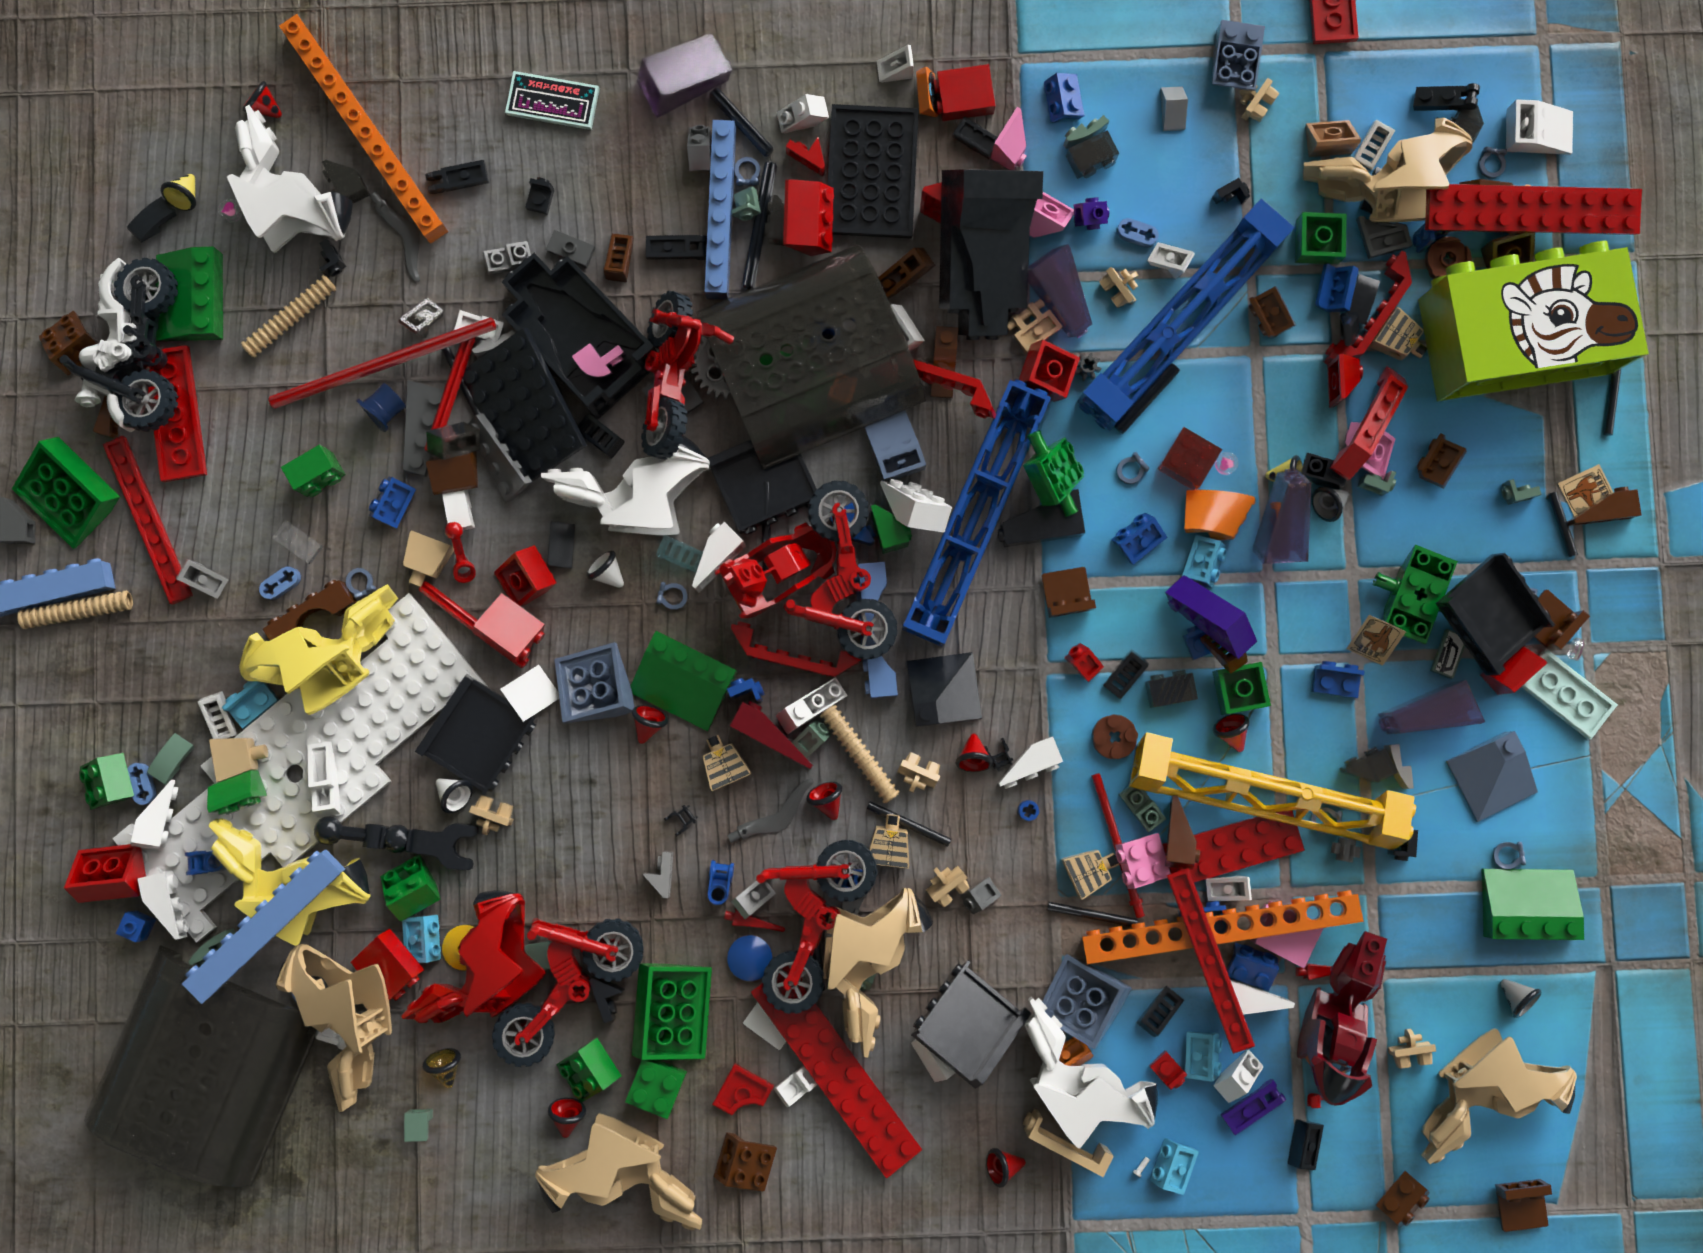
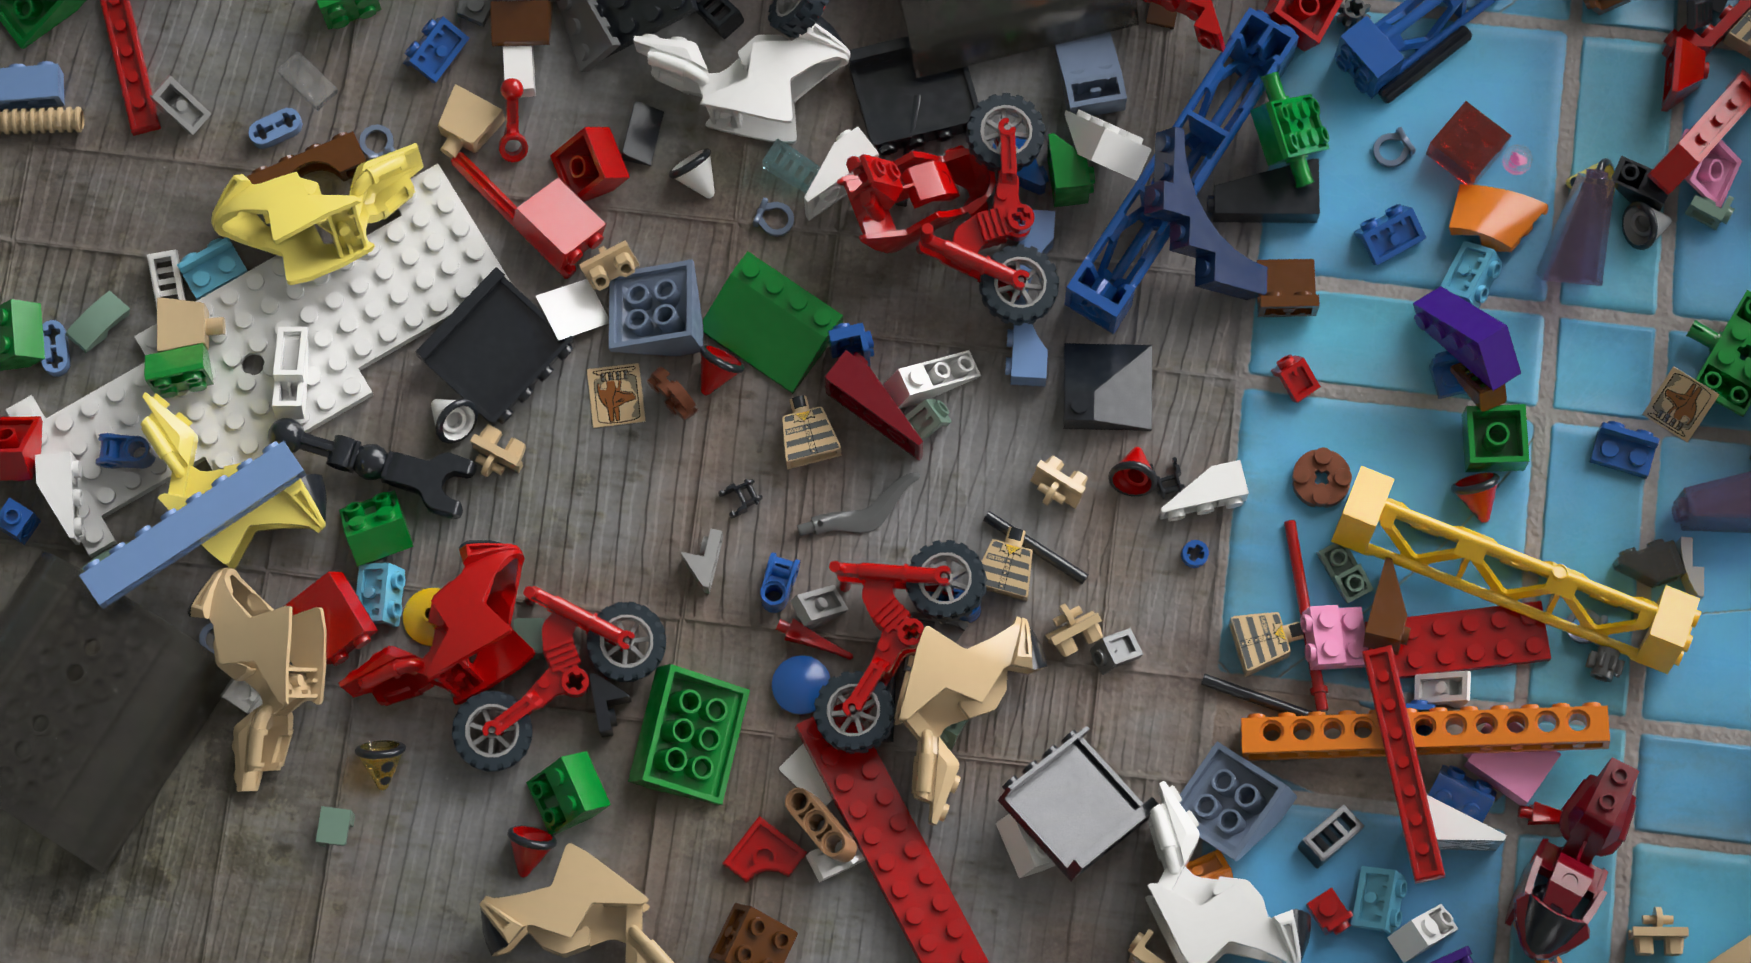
camera: 10 degrees right, 10 degrees down
white slope [131,780,178,850] -> none
green brick [625,1060,687,1119] -> none
red slope [731,621,862,678] -> none
red hat [806,782,842,820] -> none
tan piece [820,705,900,803] -> none
black slope [1103,649,1149,699] -> none
brick [1145,670,1198,708] -> none
black bracket [1388,830,1418,861] -> none
none -> tan hips [579,240,640,291]
none -> sticker [587,363,646,428]
none -> copper plate [647,366,698,420]
none -> medium nougat beam [785,787,857,863]
none -> dark blue arch [1144,127,1268,300]

